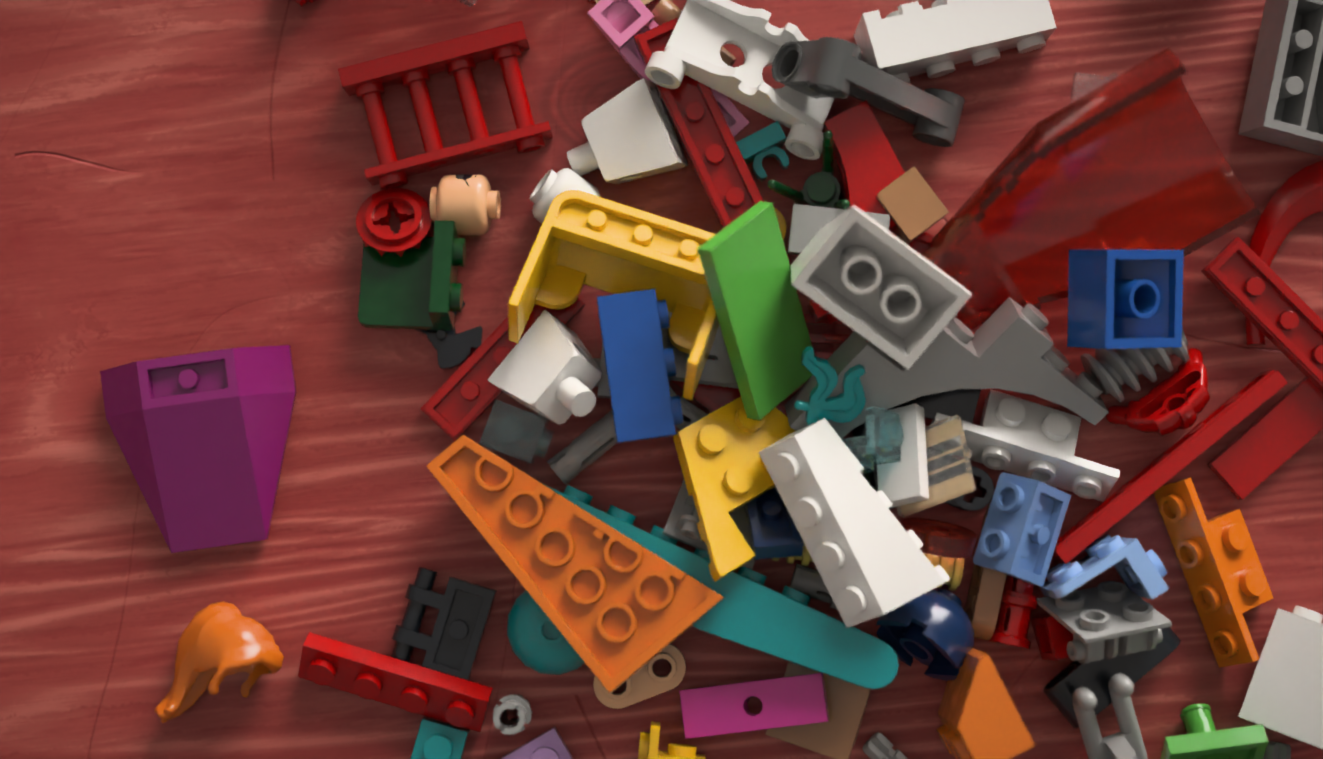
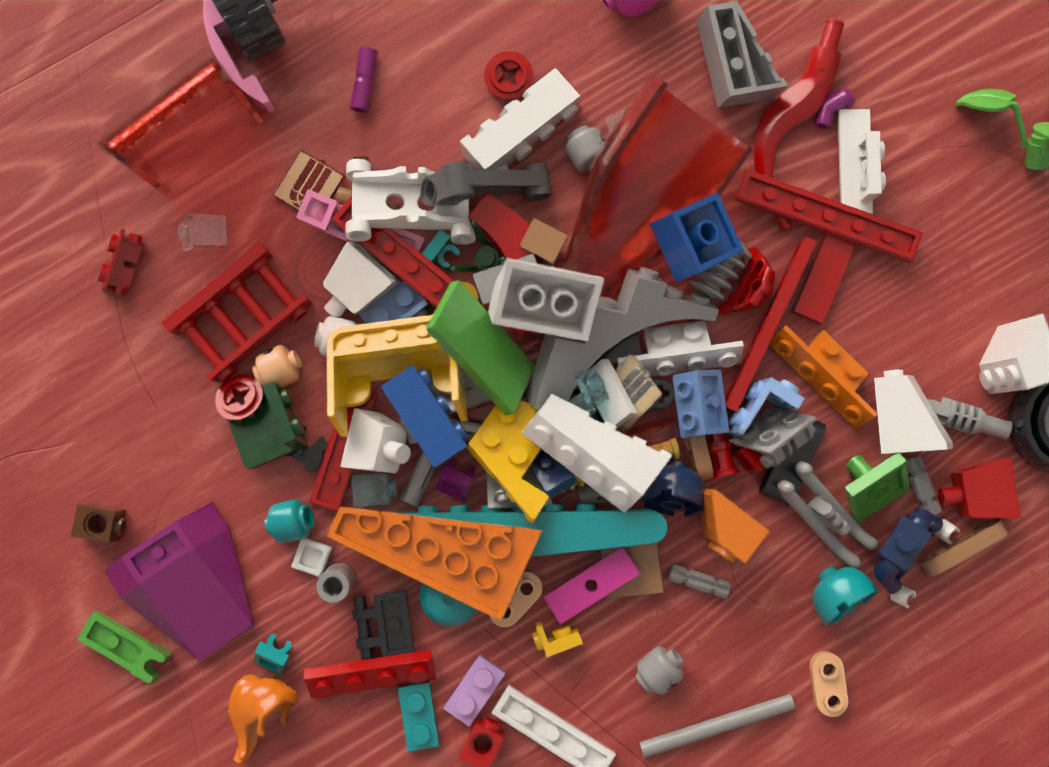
camera: 25 degrees left, 0 degrees up
light grey pin [493,694,532,735] -> none
teal piece [794,346,866,425] -> none
none -> reddish brown brick [71,503,127,543]
none -> bright green plate [77,610,172,684]
none -> teal tile [253,634,291,676]
none -> teal head [264,499,315,543]
none -> white tile [291,538,333,577]
none -> light grey piece [317,563,355,603]
none -> medium blue bracket [359,280,431,324]
none -> magenta tile [436,458,475,502]
none -> light grey head [565,125,611,174]

